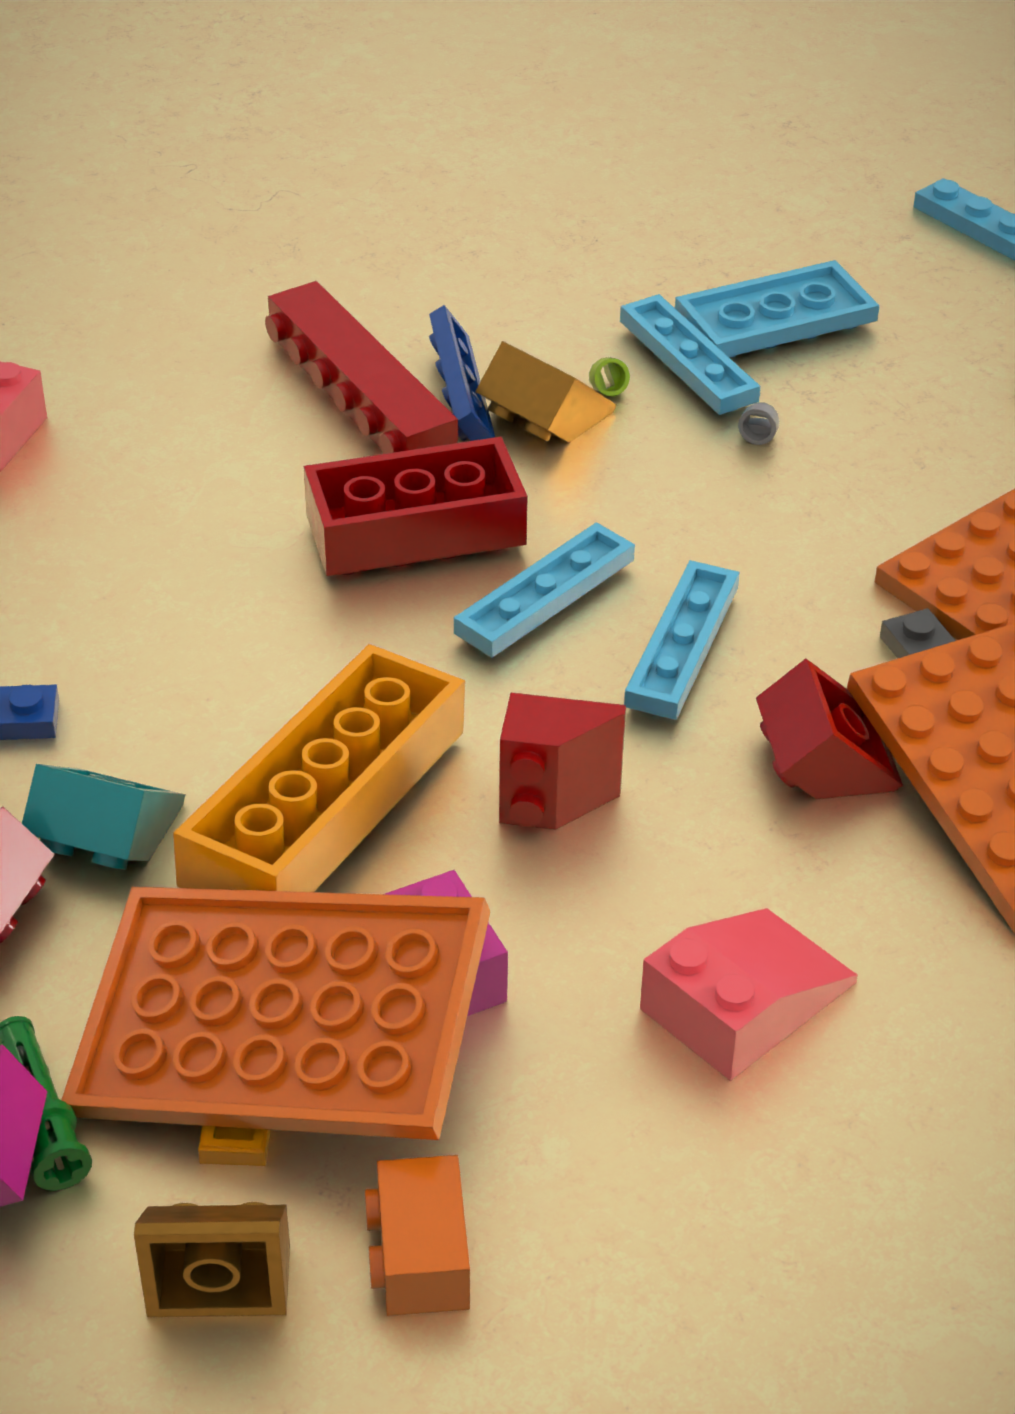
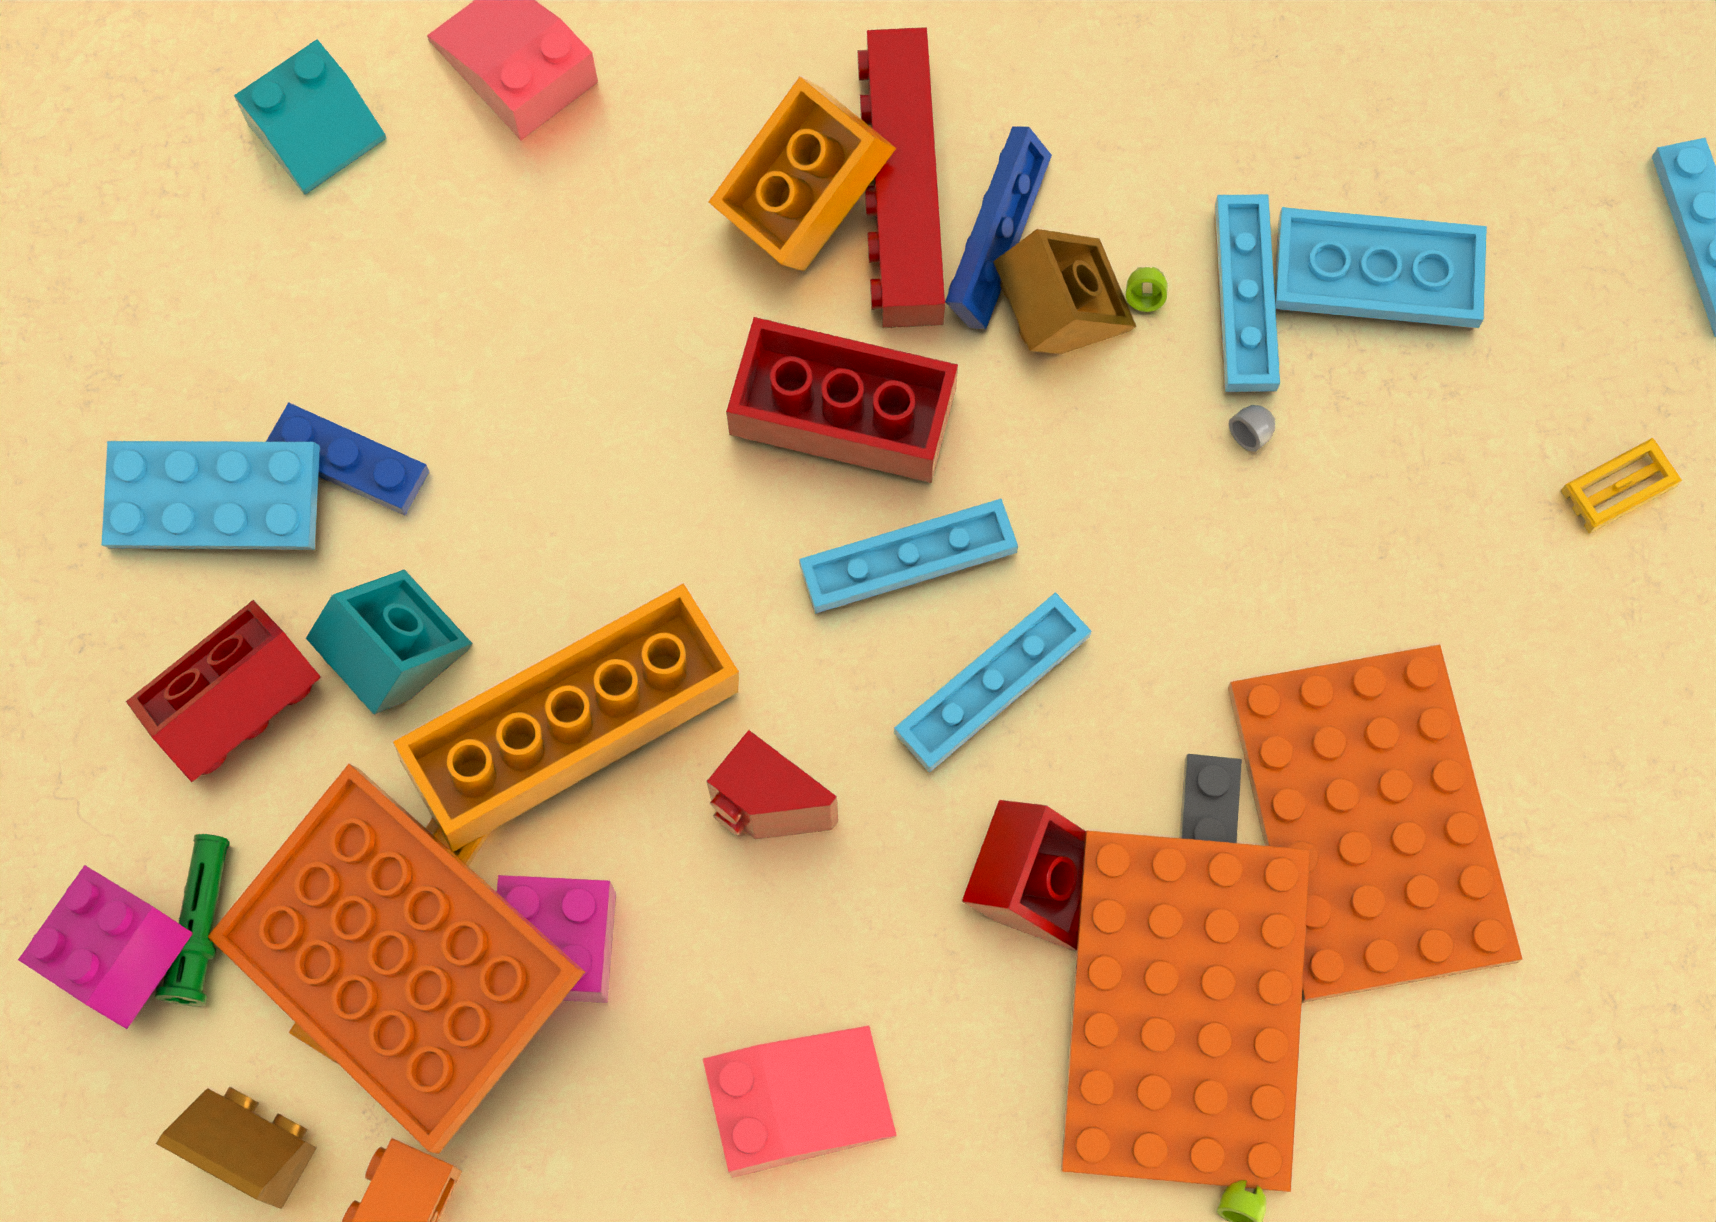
camera: 30 degrees right, 30 degrees up
none -> light orange brick [708,76,896,271]

